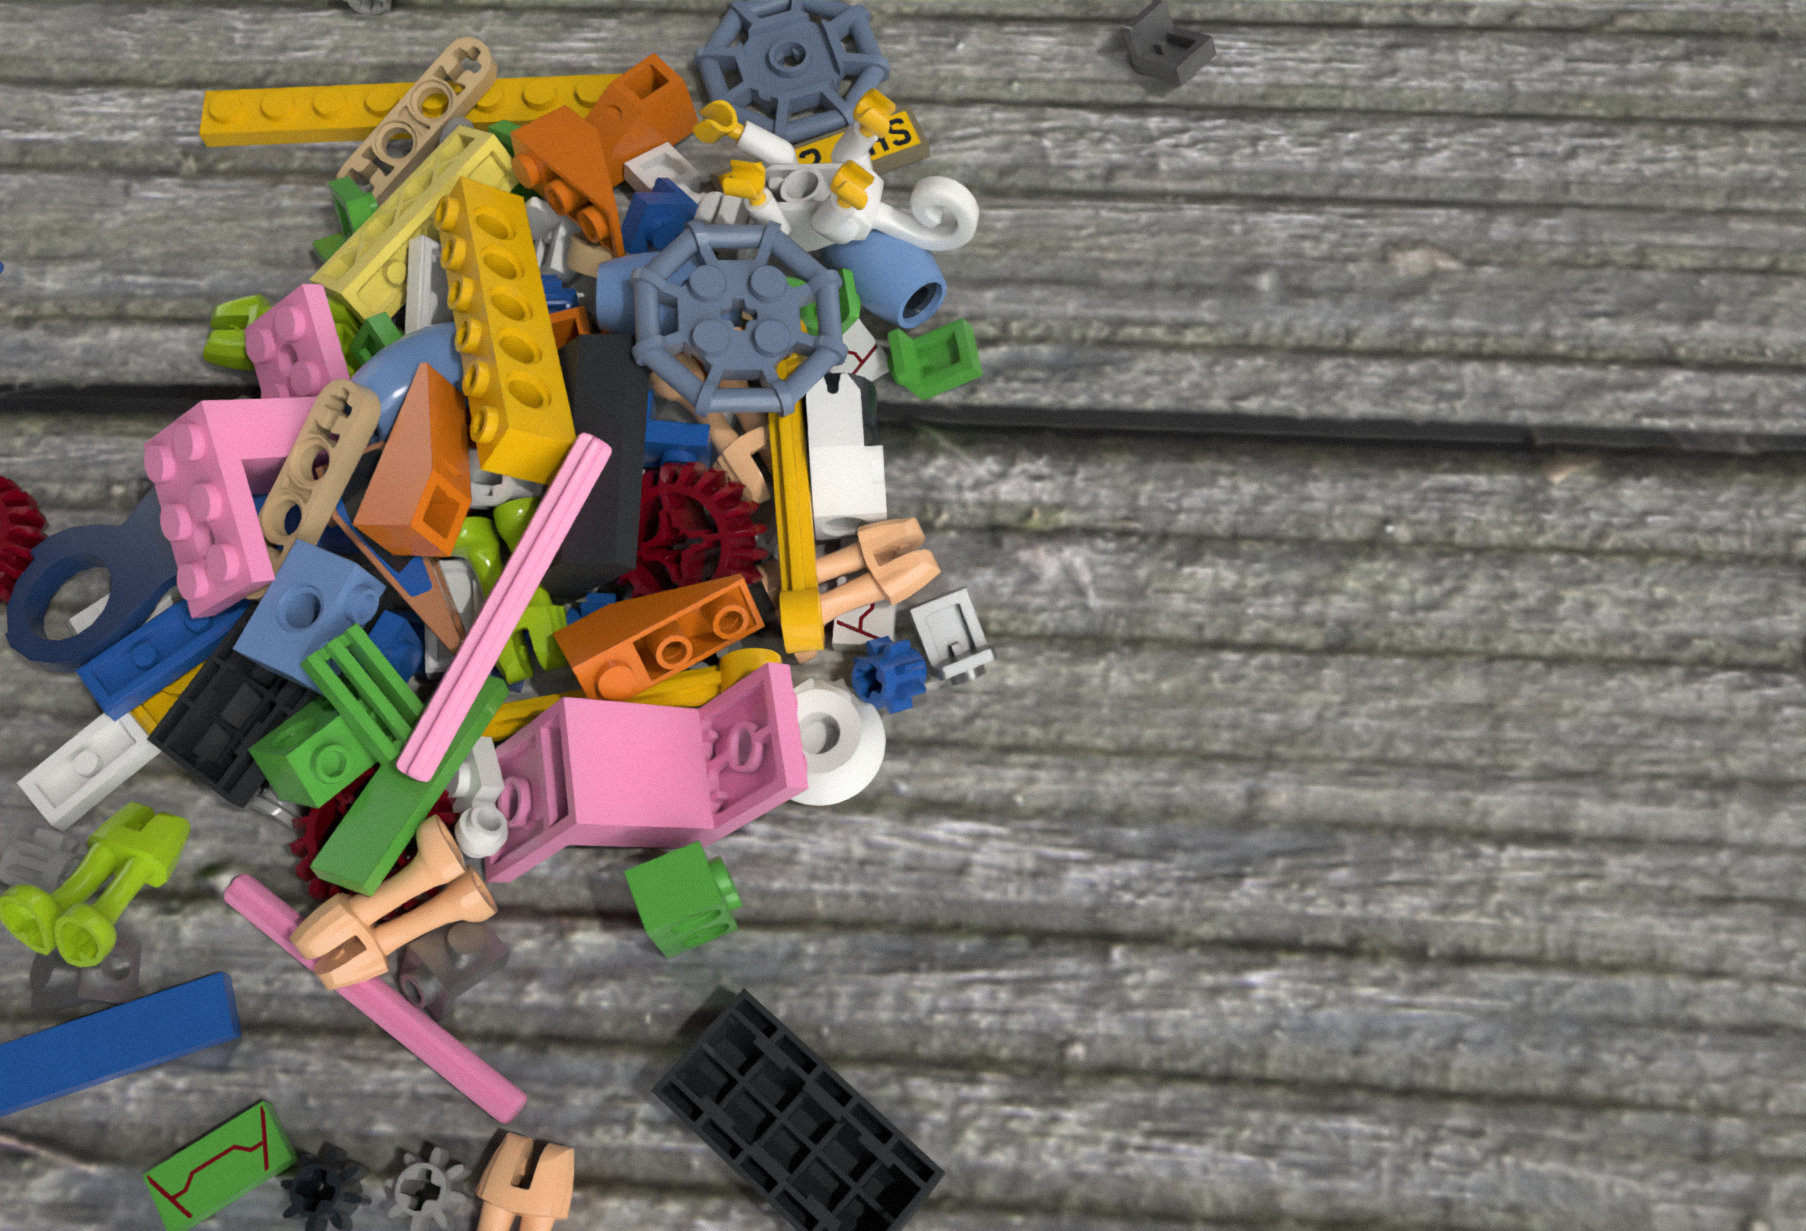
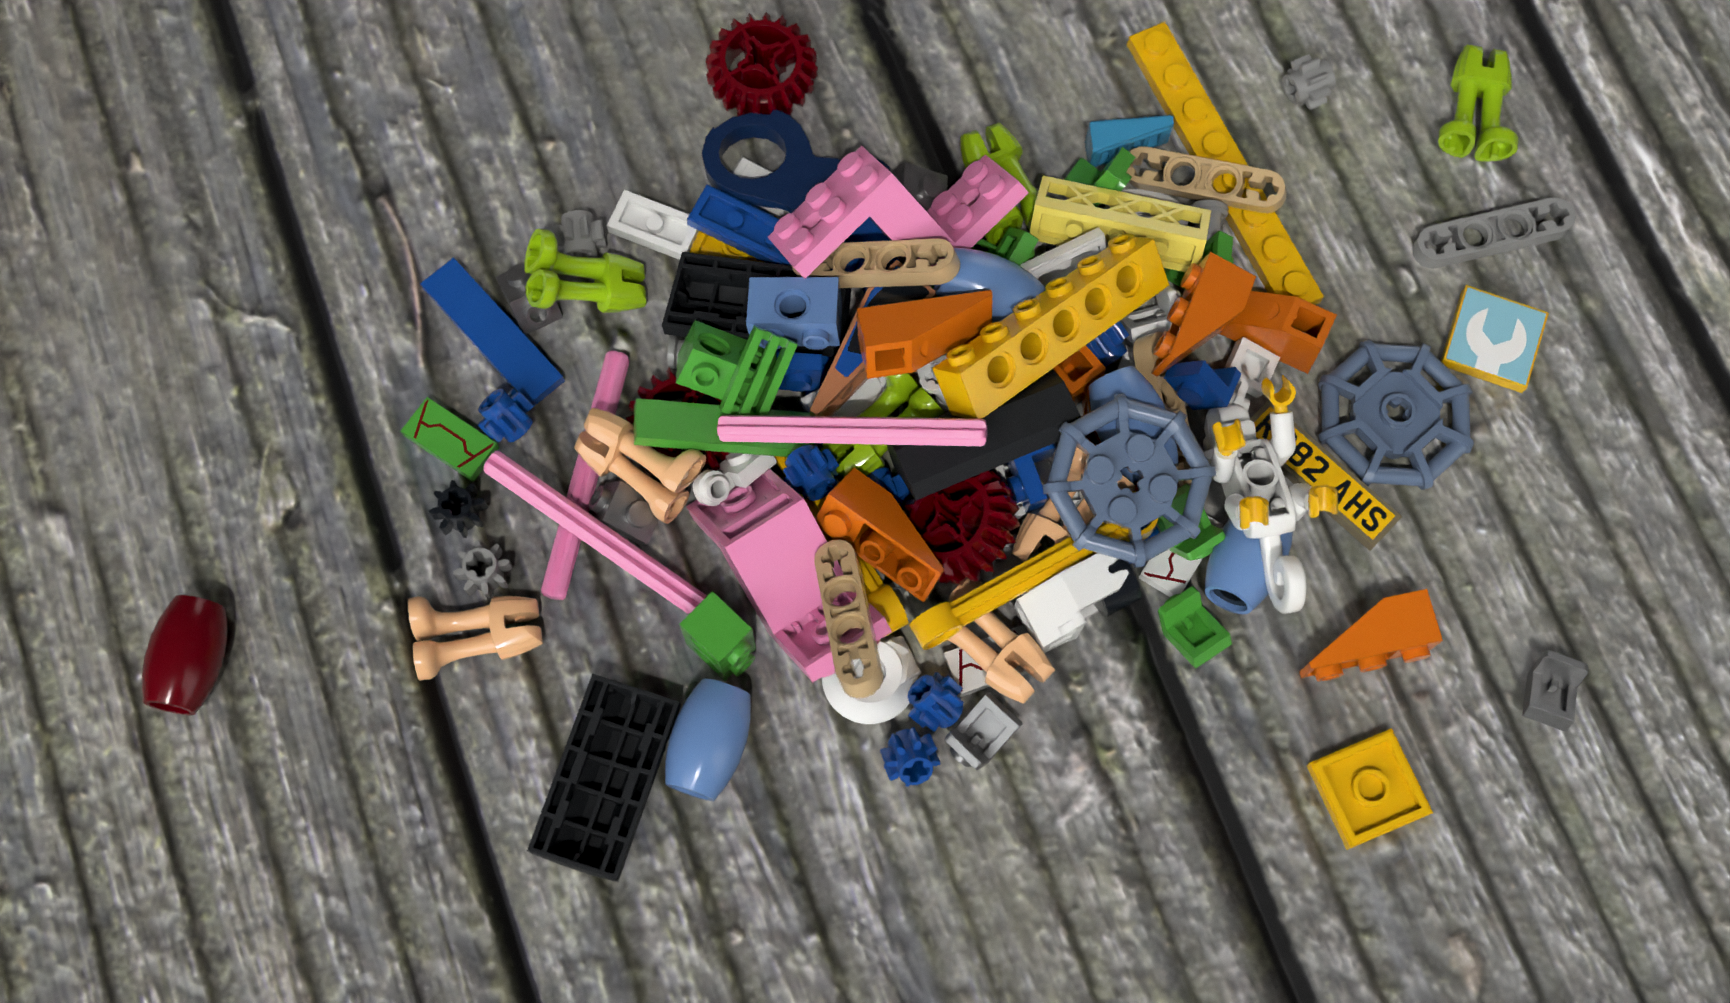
camera: 60 degrees right, 5 degrees up
none -> blue gear [478,388,534,443]
none -> bright pink axle [483,451,707,614]
none -> medium blue piece [665,678,751,801]
none -> blue gear [783,445,839,501]
none -> tan beam [814,540,883,698]
none -> blue gear [880,727,941,786]
none -> dark azure slope [1085,115,1174,167]
none -> orange slope [1299,589,1443,682]
none -> yellow tile [1306,728,1433,850]

